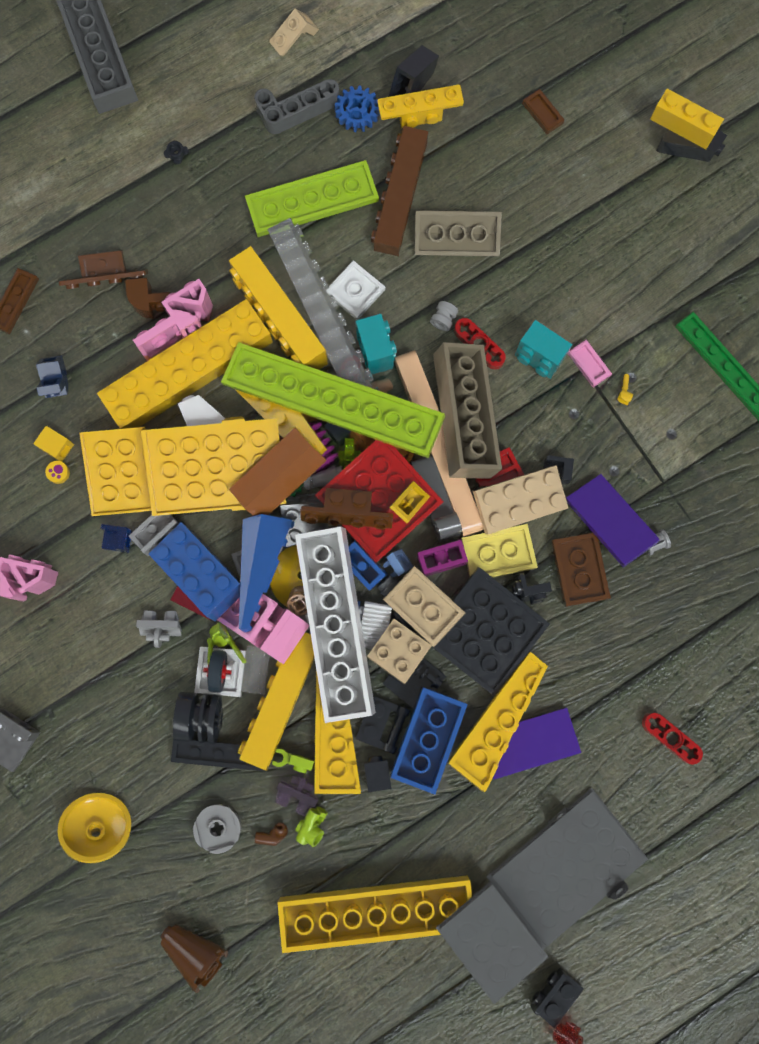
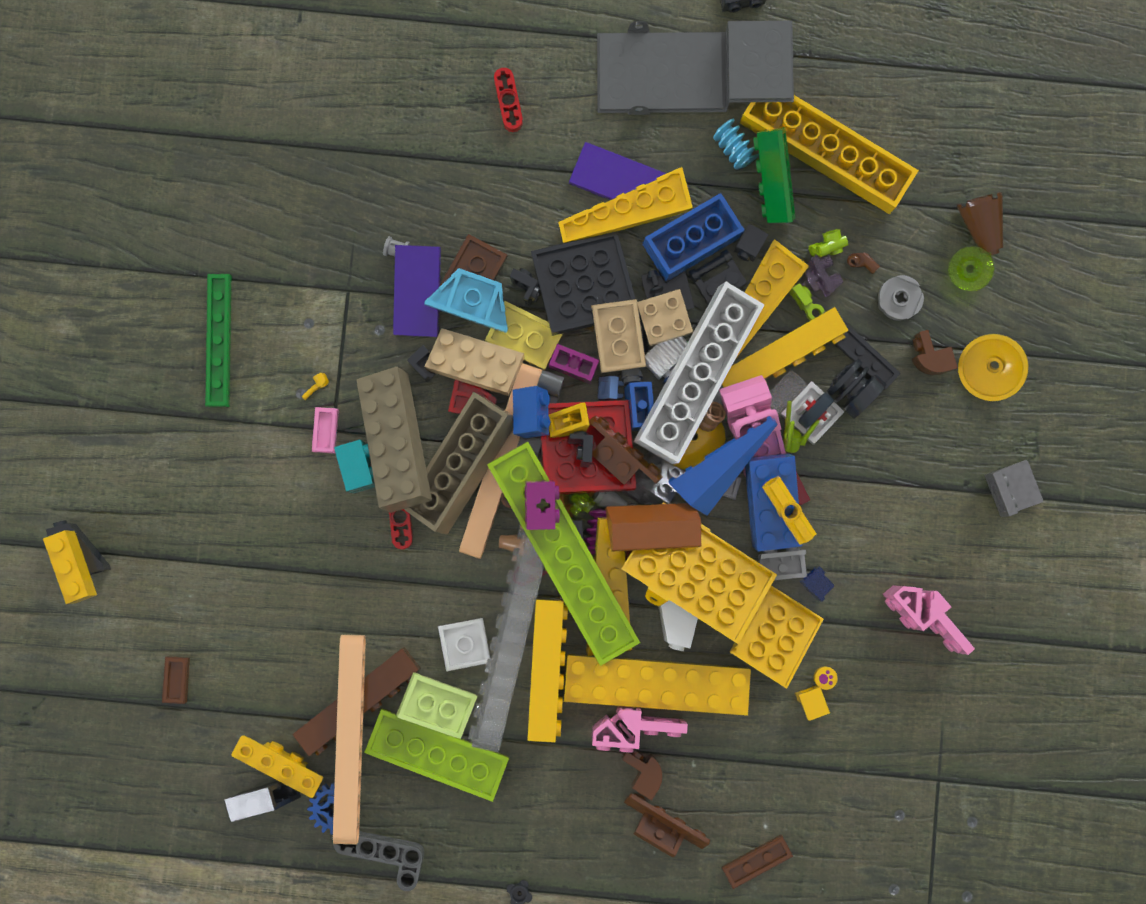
camera: 145 degrees left, 5 degrees up
dark blue brick [36,355,68,398] -> none
light grey hips [136,611,182,648] -> none
teal brick [356,314,397,375] -> none
dark tan slope [415,211,502,256] -> none
light grey wheel [430,301,459,331] -> none
none -> light nougat beam [333,635,366,844]
none -> dark tan brick [356,366,432,513]
none -> yellowish green plate [396,672,478,739]
none -> medium azure wing [424,268,508,333]
none -> blue brick [513,386,550,438]
none -> magenta brick [525,480,560,530]
none -> black bracket [567,431,593,468]
none -> medium azure piece [713,118,759,169]
none -> green slope [754,127,796,223]
none -> yellow piece [762,476,816,545]
none -> reddish brown brick [912,330,958,375]
none -> clear neon green dish [948,246,994,291]

